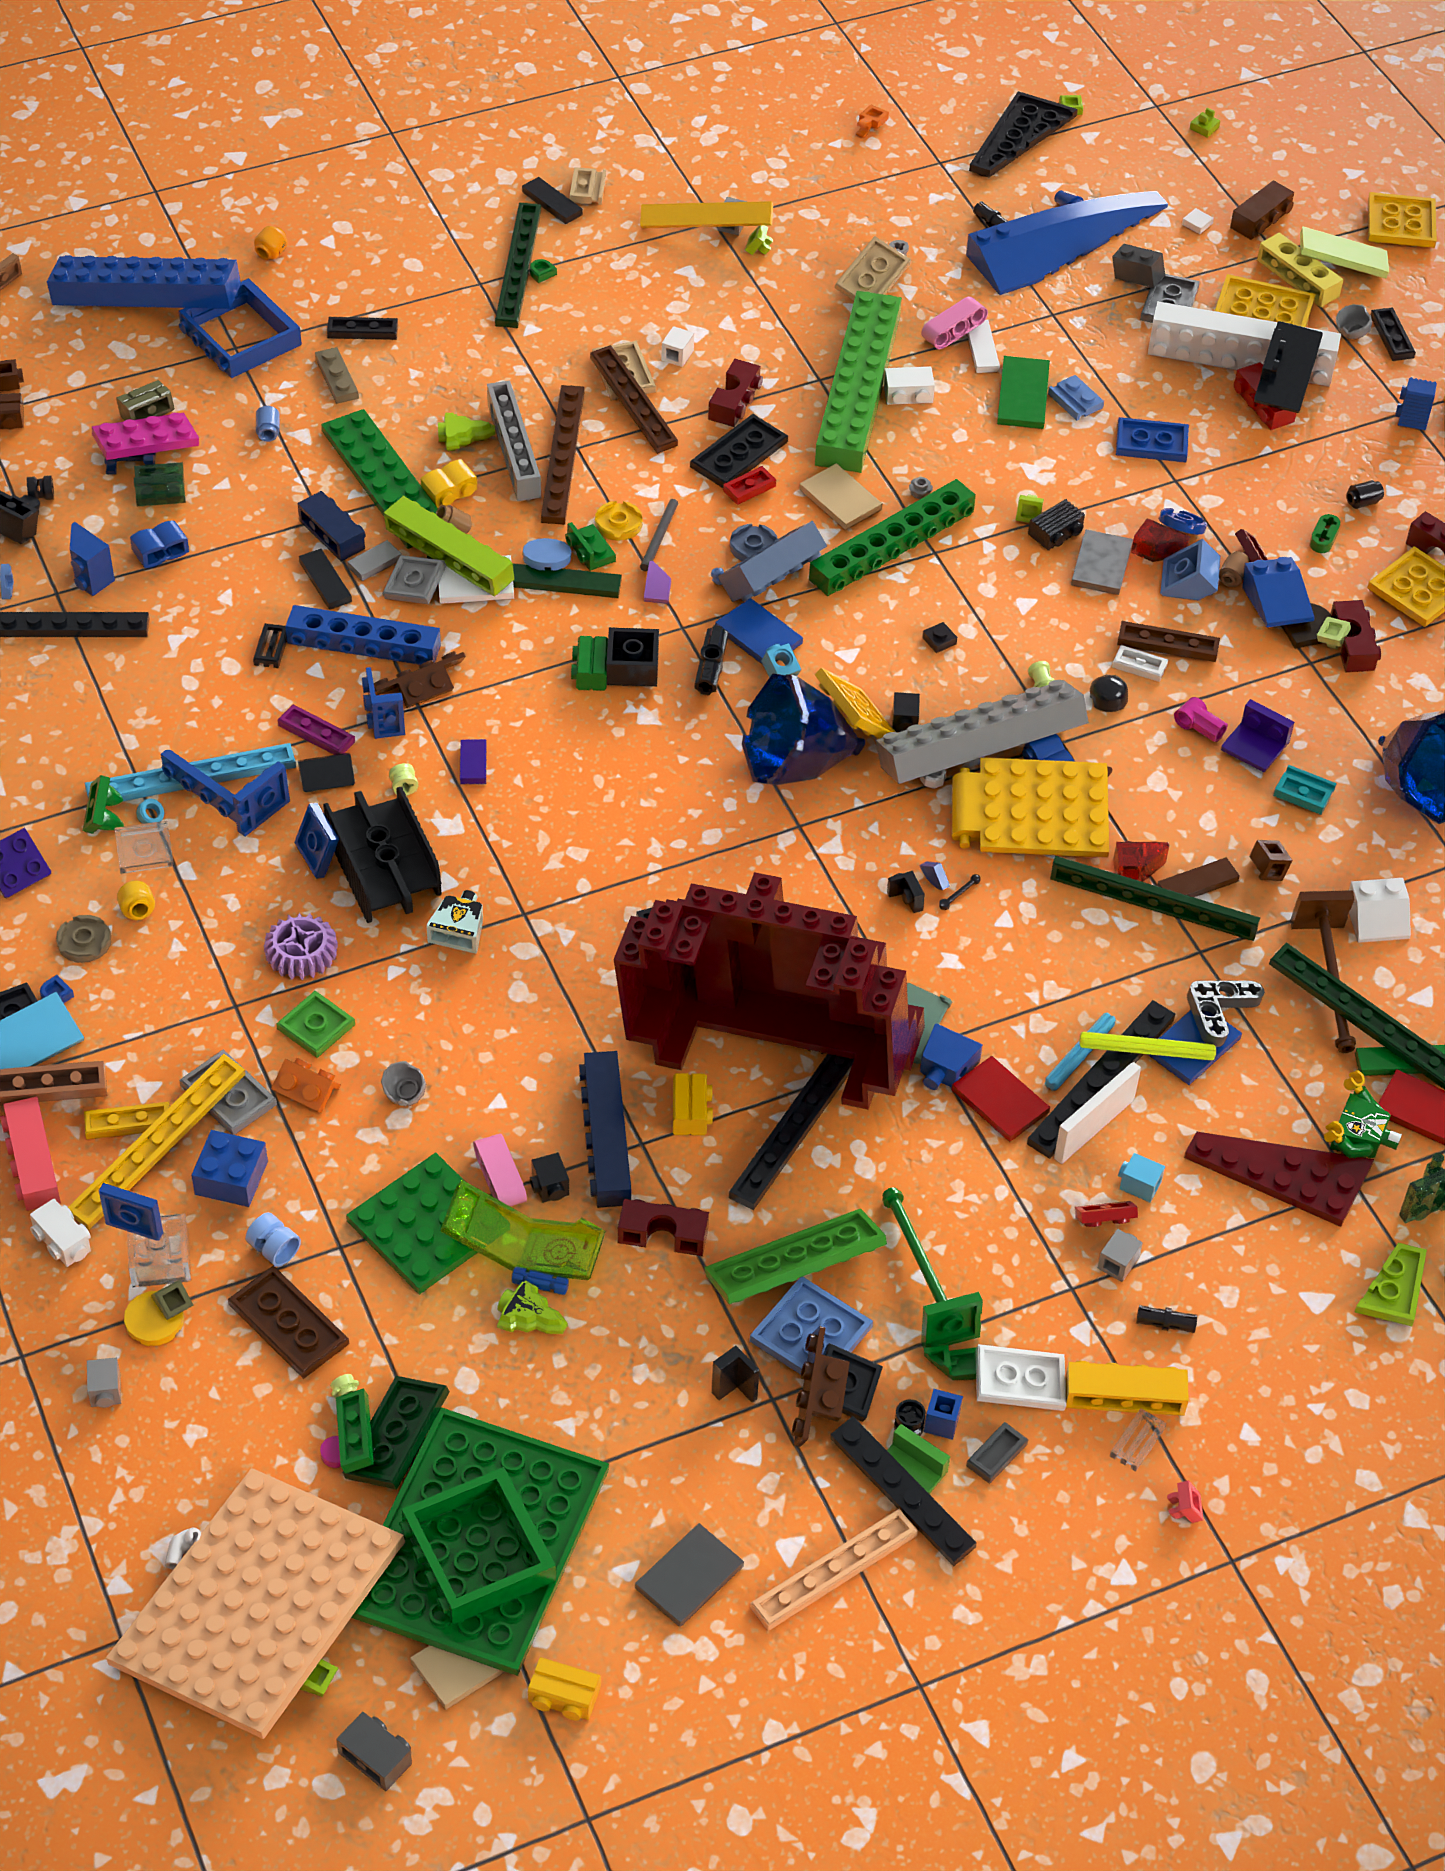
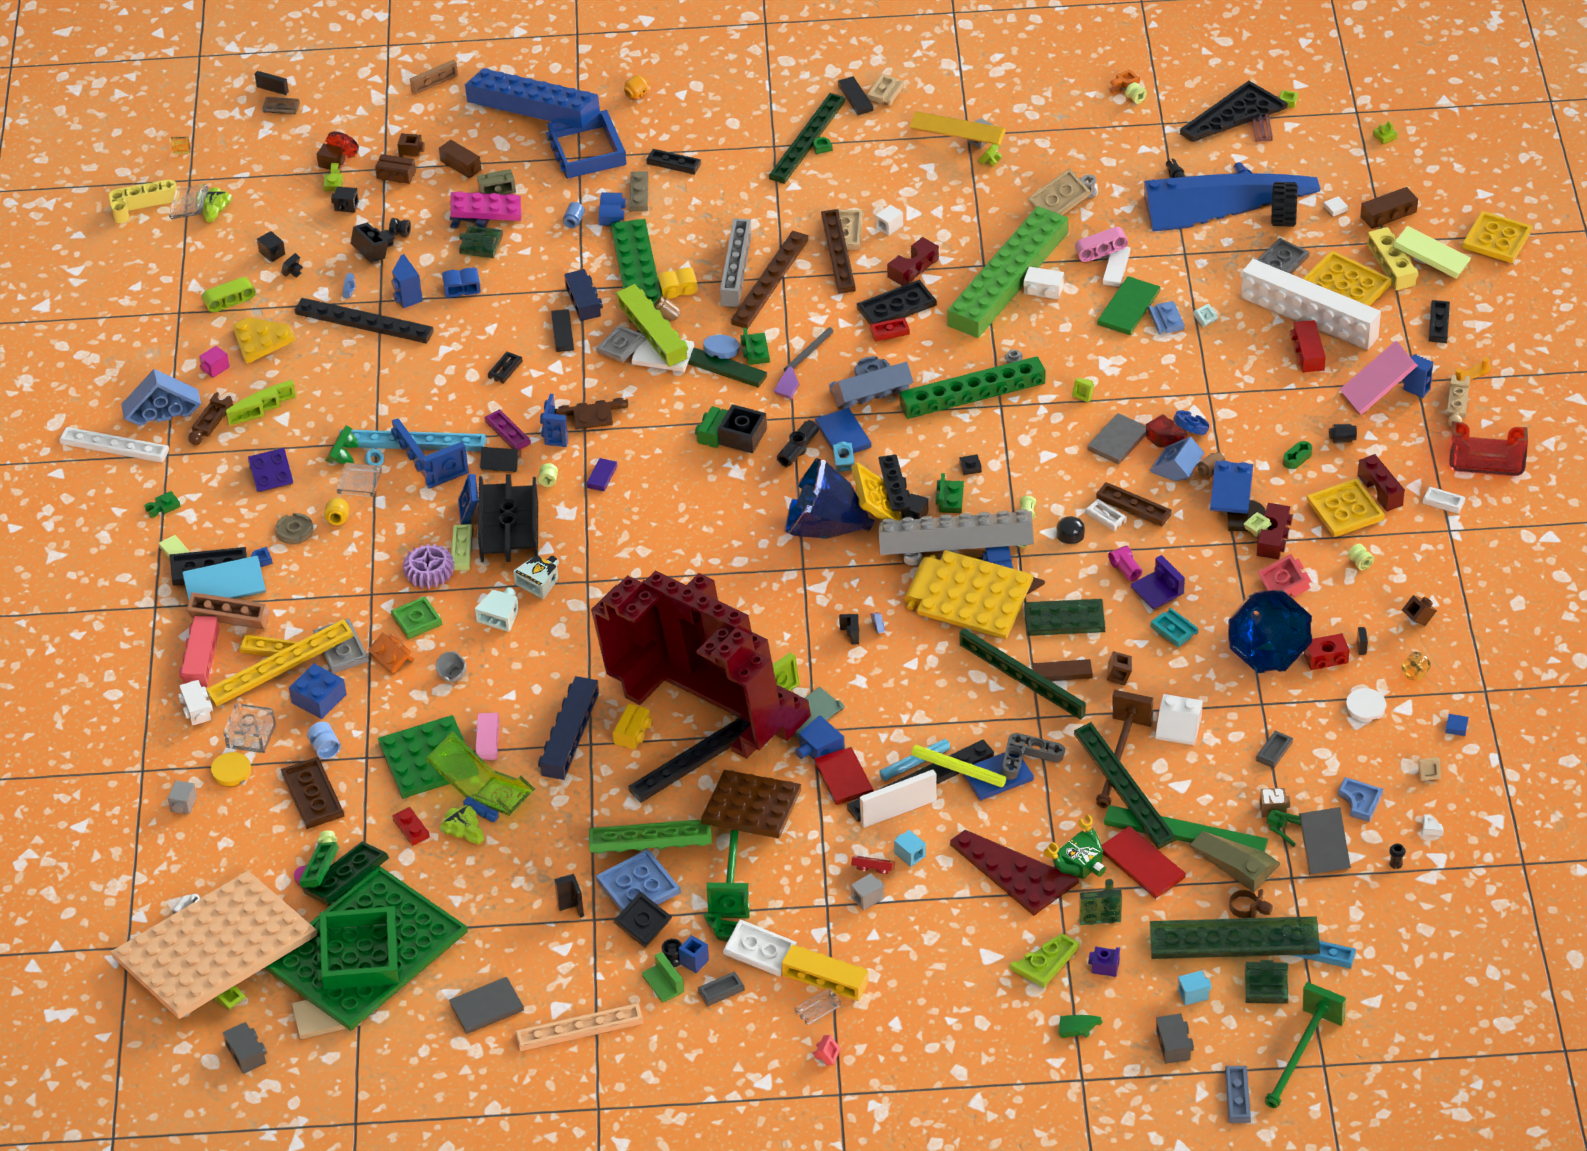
camera: 25 degrees right, 5 degrees down
blue tile [99,1183,163,1241] -> none
olive slope [151,1280,194,1320] -> none
blue brick [285,605,441,665] -> none
light grey tile [347,540,402,581] -> none
lime rock [438,413,495,451] -> none
yellow brick [528,1657,601,1721] -> none
black brick [530,1152,569,1203] -> none
yellow tile [595,501,643,541] -> none
dark red arch [618,1199,709,1256] -> none
reddish brown bracket [792,1326,850,1447] -> none
tan tile [799,463,883,530] -> none
black plate [830,1416,977,1566] -> none
black hinge [939,874,981,910] -> none
black brick [1028,499,1085,550] -> none
dark grey brick [1112,244,1165,288] -> none
clear red slope [1113,841,1169,882] -> none
blue tile [1116,417,1189,462] -> none
black pin [1136,1305,1198,1333] -> none
dark red plate [1235,529,1268,562] -> none
black bracket [1254,321,1323,413] -> none
light grey hair [1336,304,1372,339] -> none
none -> red plate [392,807,430,846]
none -> reddish brown brick [439,140,482,178]
none -> yellowish green tile [451,524,473,570]
none -> light aqua torso [475,587,519,632]
none -> blue brick [599,192,626,226]
none -> reddish brown plate [701,770,801,839]
none -> black bracket [878,454,910,512]
none -> green bracket [935,473,964,513]
none -> clear green plate [1025,599,1105,636]
none -> yellowish green wheel [1125,82,1147,104]
none -> light aqua tile [1193,303,1219,328]
none -> tile [1251,114,1273,142]
none -> coral plate [1257,554,1312,603]
none -> black tyre [1271,182,1298,227]
none -> bright pink tile [1340,341,1418,415]

